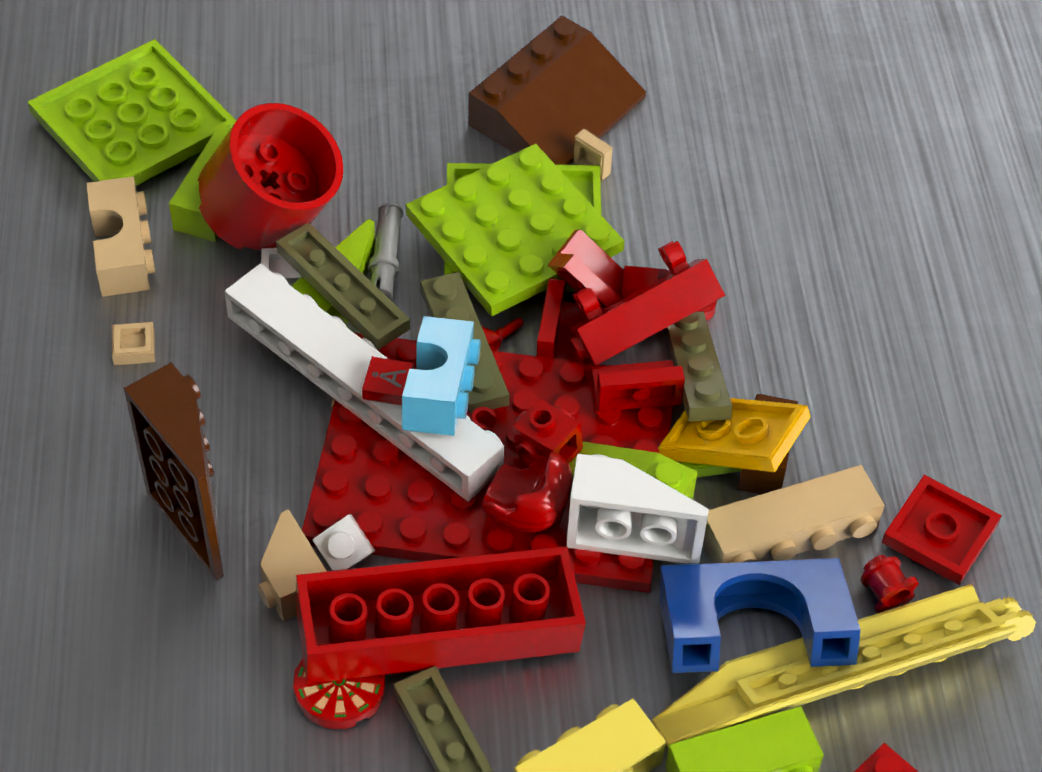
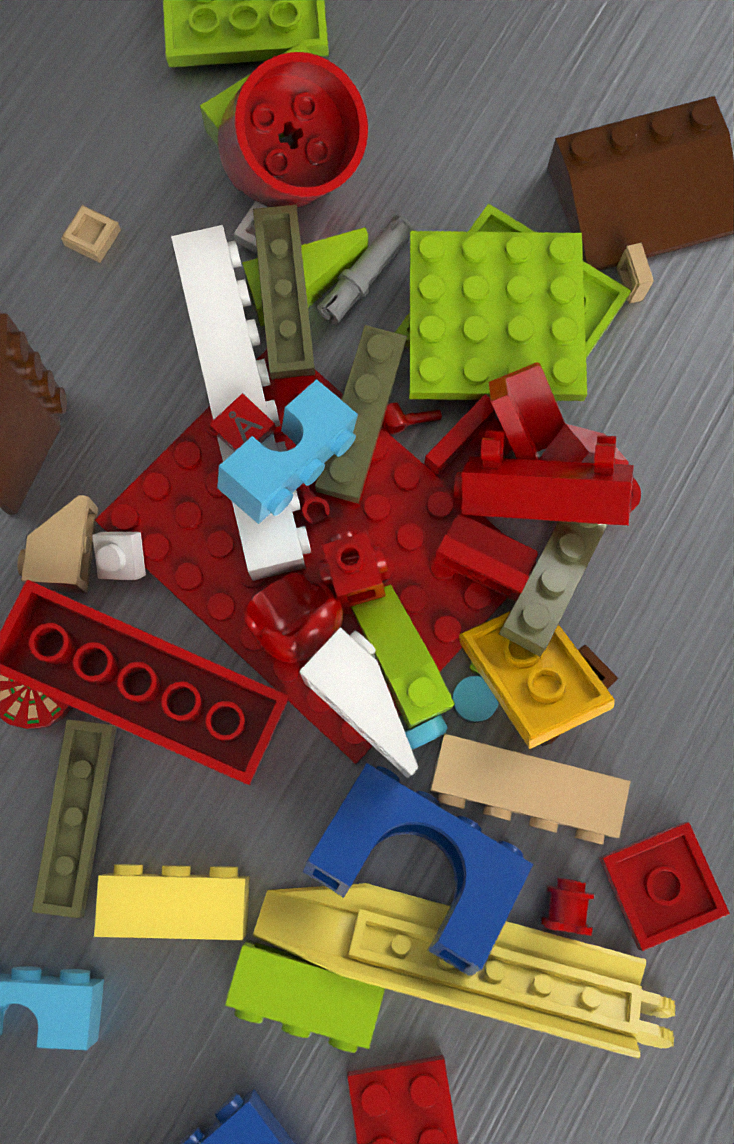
camera: 35 degrees right, 25 degrees up
tan arch [86,176,156,297] -> none
none -> medium azure tile [452,676,499,723]

